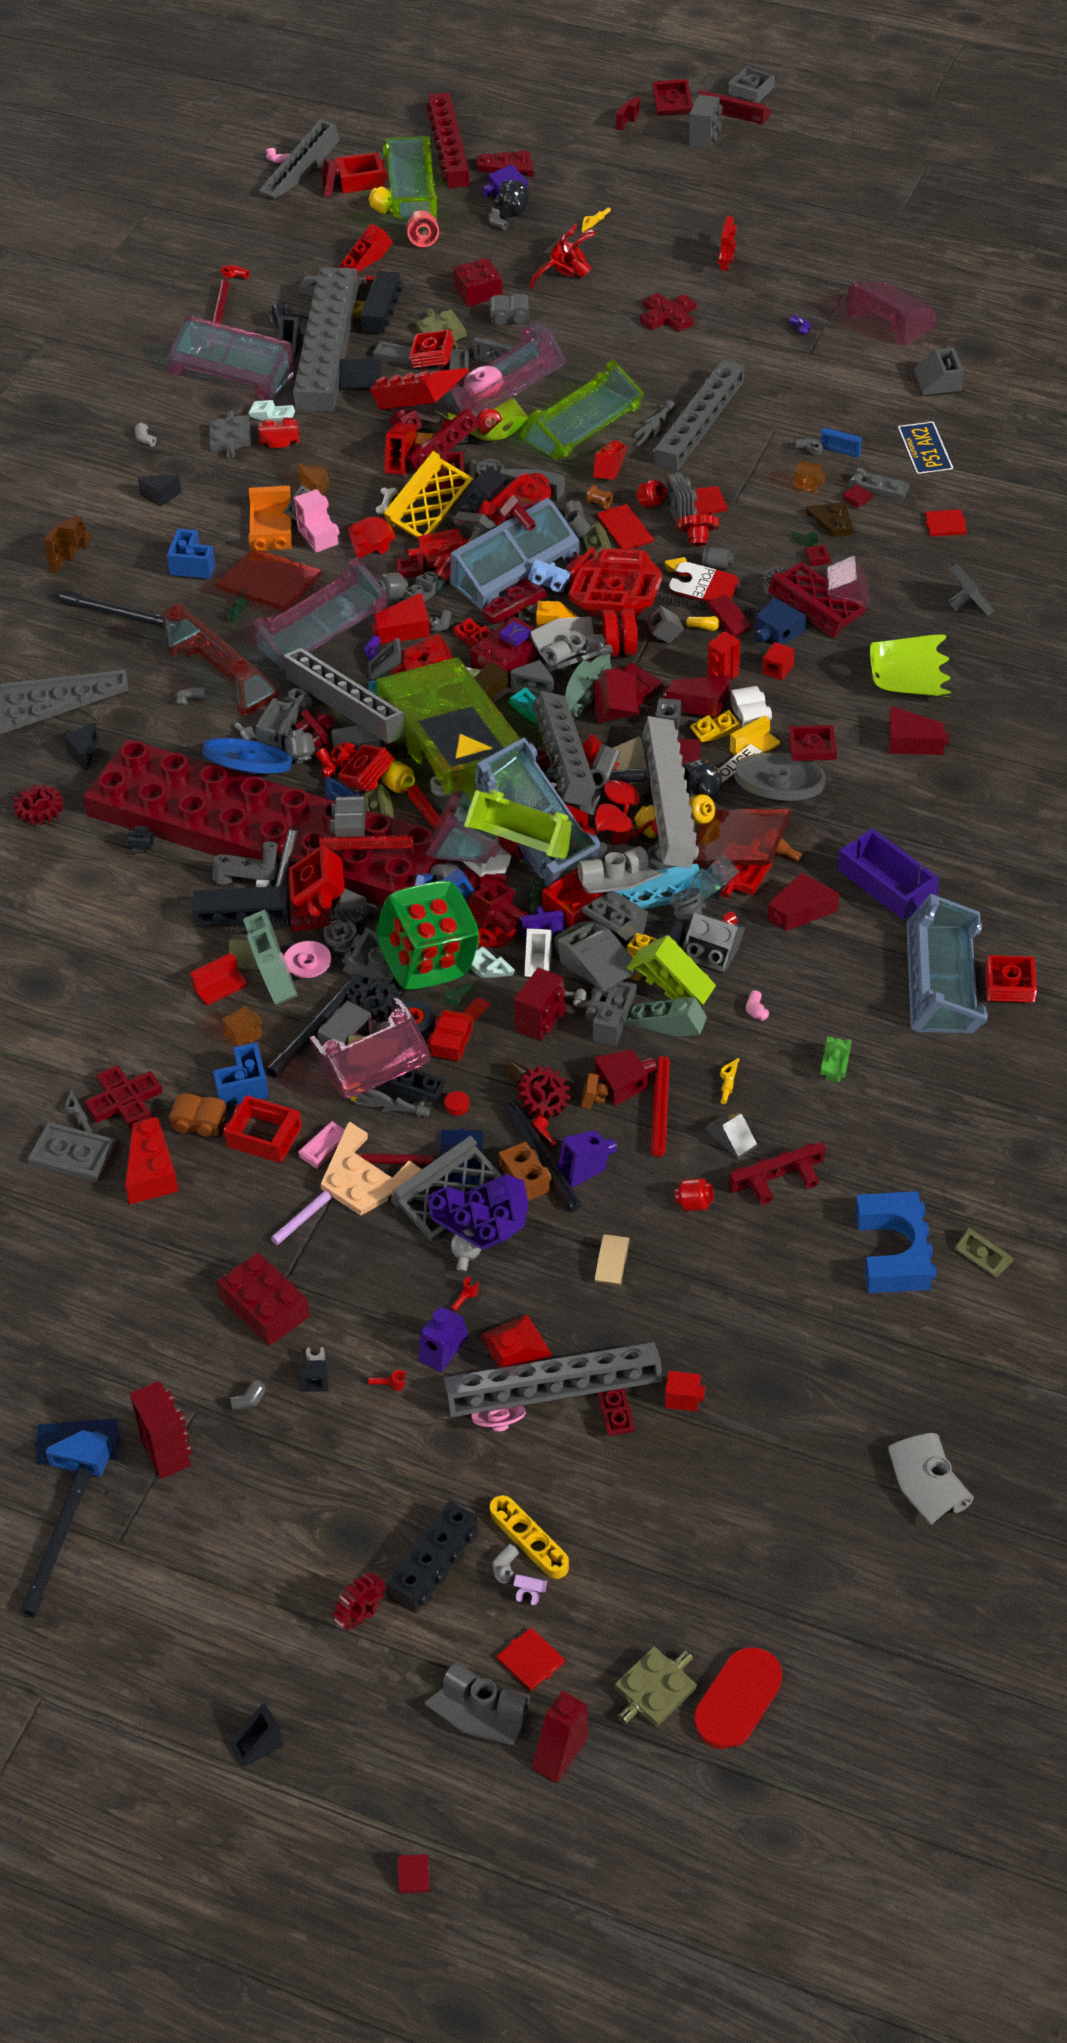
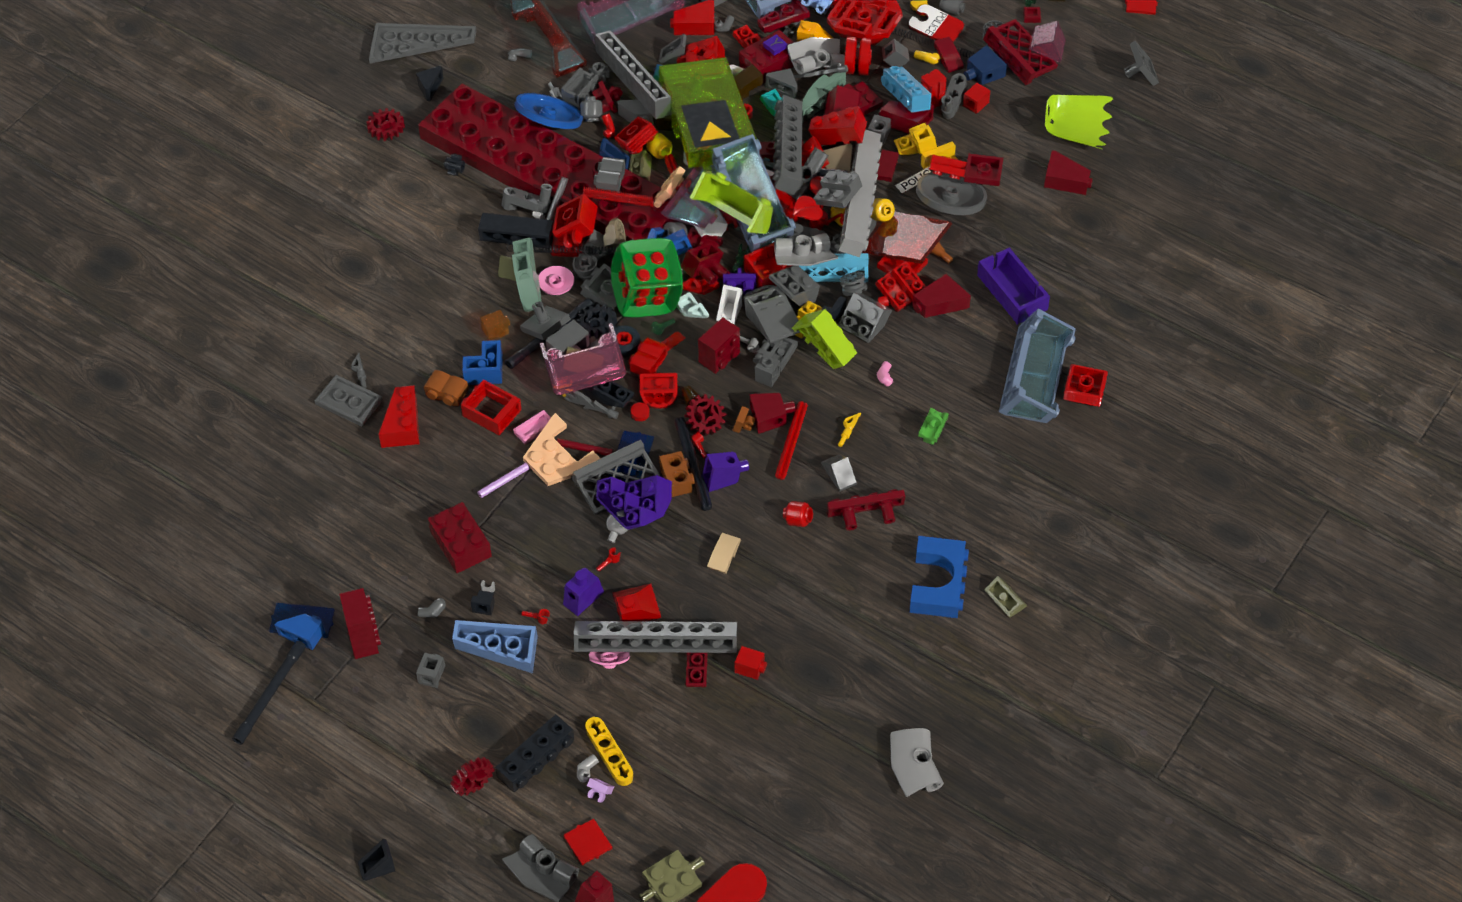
camera: 10 degrees right, 5 degrees up
dark red plate [85,1065,163,1129] -> none
red panel [190,953,247,1006] -> none
red gear [331,742,357,769] -> none
dark purple arm [363,635,381,660] -> none
sand green slope [626,997,707,1037] -> none
black animal [683,759,722,797] -> none
clear light blue slope [686,854,739,900] -> none
white brick [730,686,772,728] -> none
none -> dark grey brick [416,653,445,688]
none -> medium blue wedge [452,620,538,673]
none -> dark grey tile [520,301,571,340]
none -> dark tan rock [603,218,626,250]
none -> red slope [640,373,678,409]
none -> light nougat plate [654,166,686,208]
none -> red wedge [809,106,867,145]
none -> dark grey plate [813,169,862,208]
none -> red slope [875,261,926,312]
none -> dark azure brick [881,66,932,112]
none -> yellow brick [909,123,937,155]
none -> red slope [929,154,967,179]
none -> dark grey beam [941,73,967,119]

